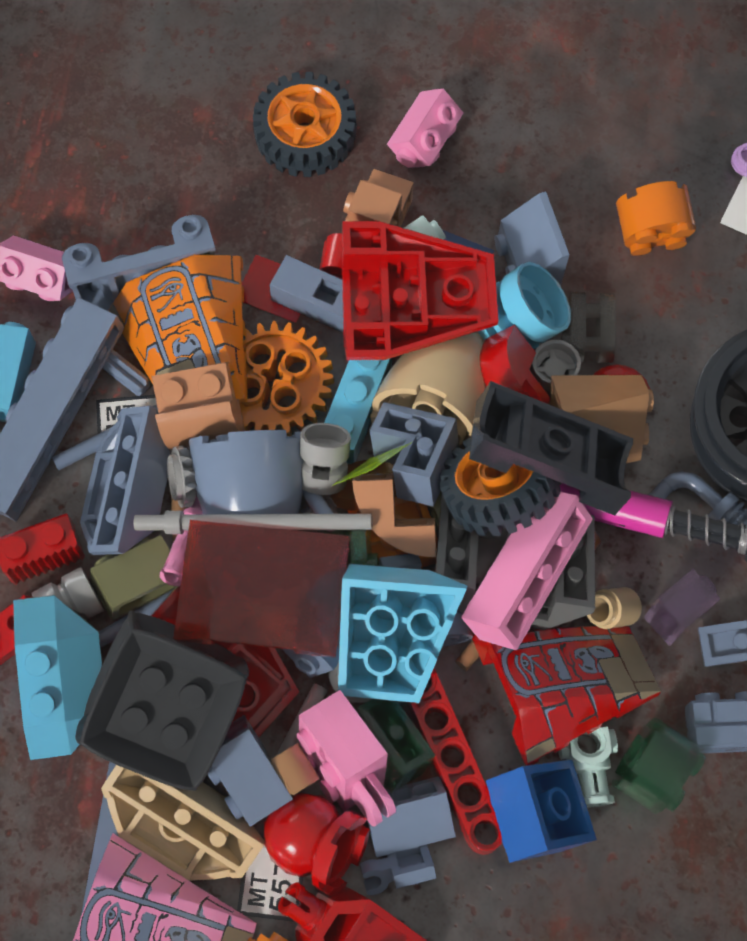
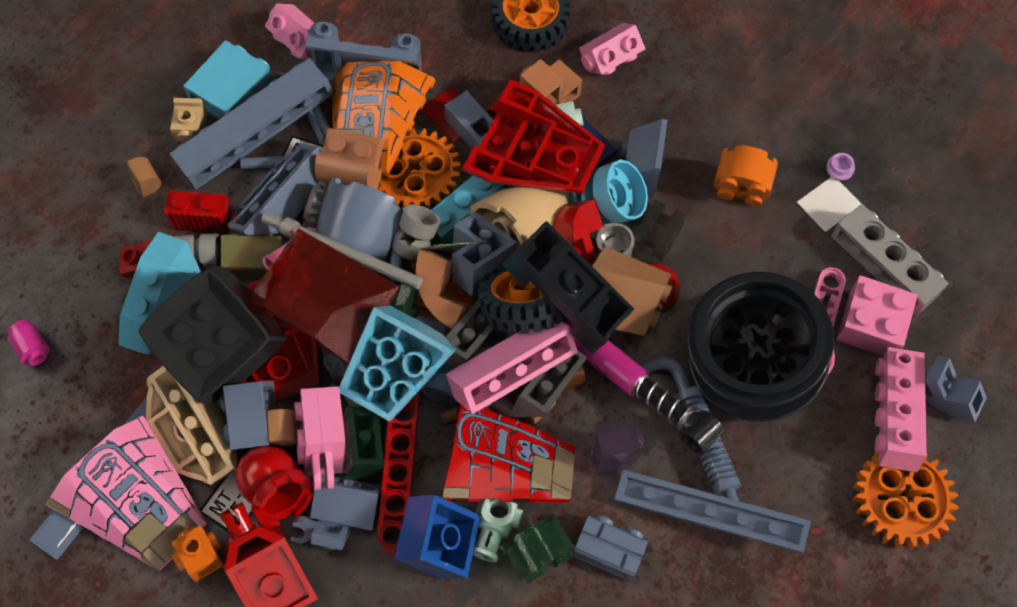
camera: 25 degrees right, 5 degrees down
tan brick [587,587,642,629] -> none

